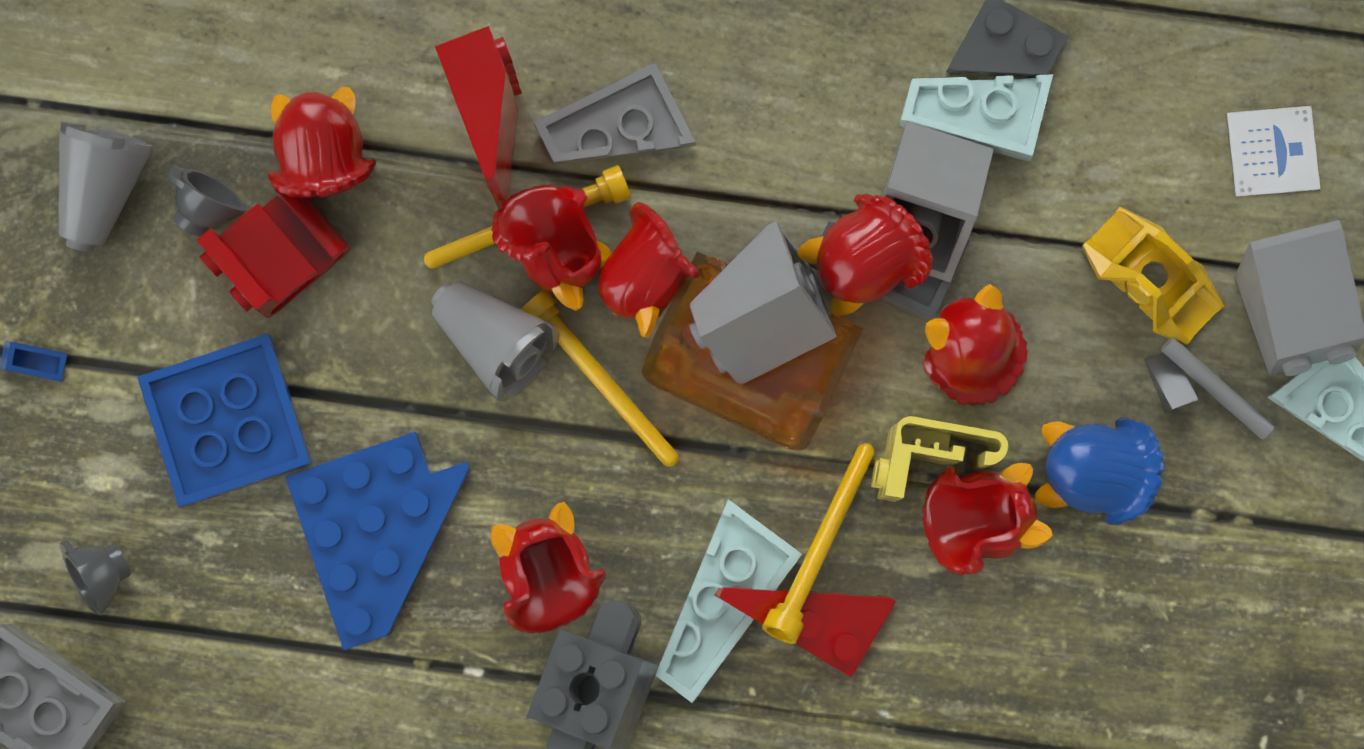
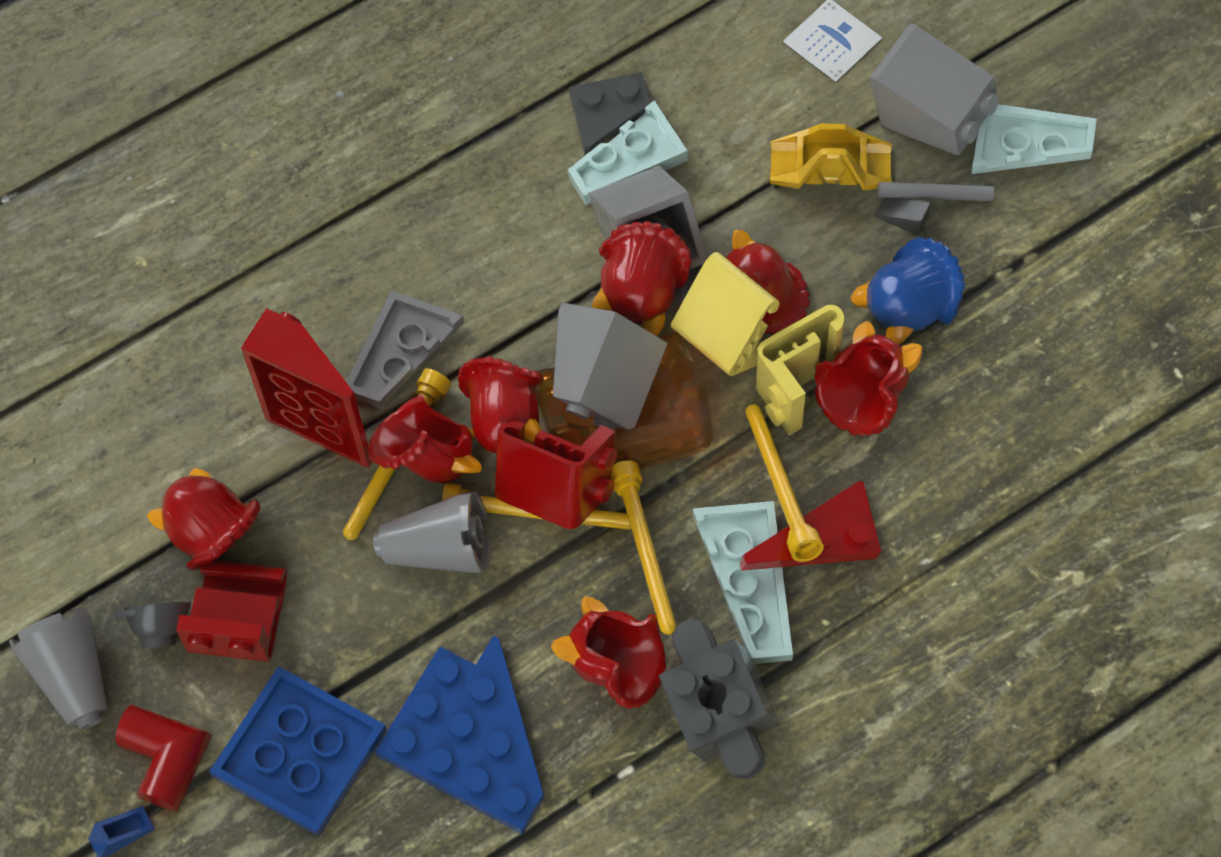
camera: 35 degrees left, 20 degrees down
none -> red brick [115,705,212,812]
none -> red piece [495,421,617,529]
none -> yellow piece [610,460,676,635]
none -> light yellow piece [671,252,779,376]

